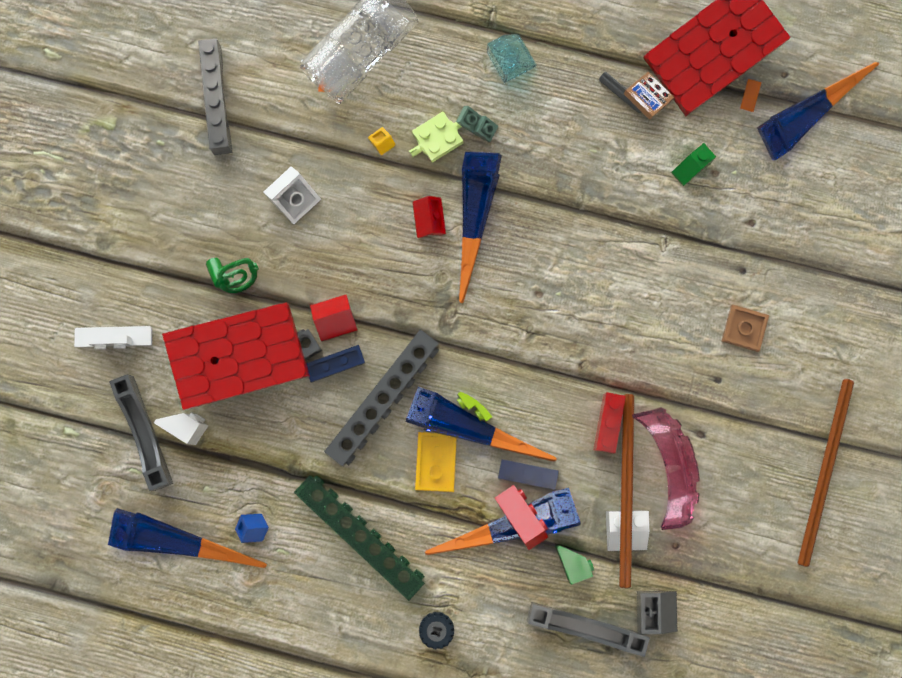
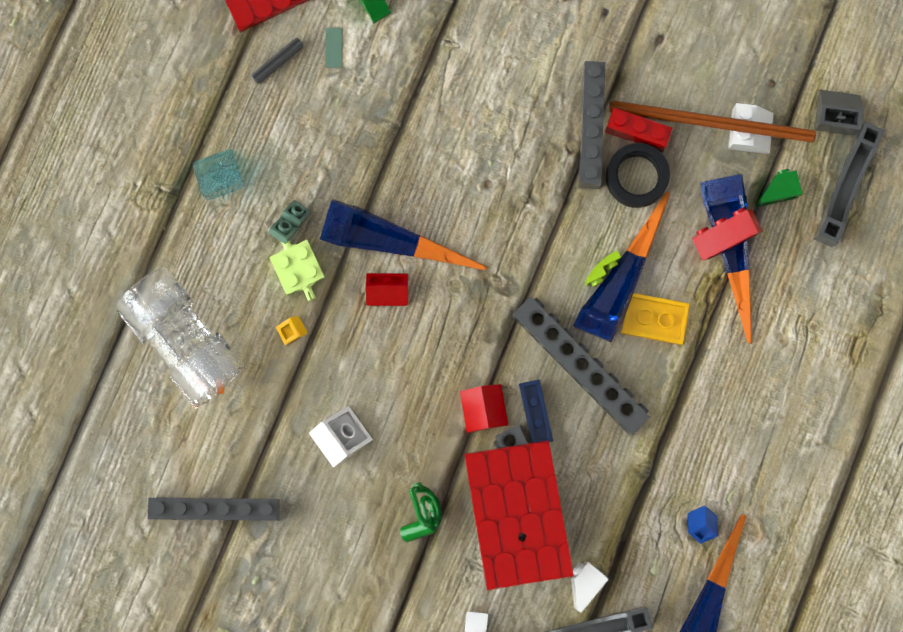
camera: 85 degrees left, 0 degrees up
clear green brick [294,475,426,601] -> none
black wheel [419,612,454,650] -> none
dark blue plate [498,459,559,490] -> none
tile [624,72,674,119] -> none
clear pink windscreen [632,407,700,530] -> none
none -> sand green sticker [325,28,342,68]
none -> dark grey arch [578,61,605,189]
none -> black tyre [606,143,670,208]

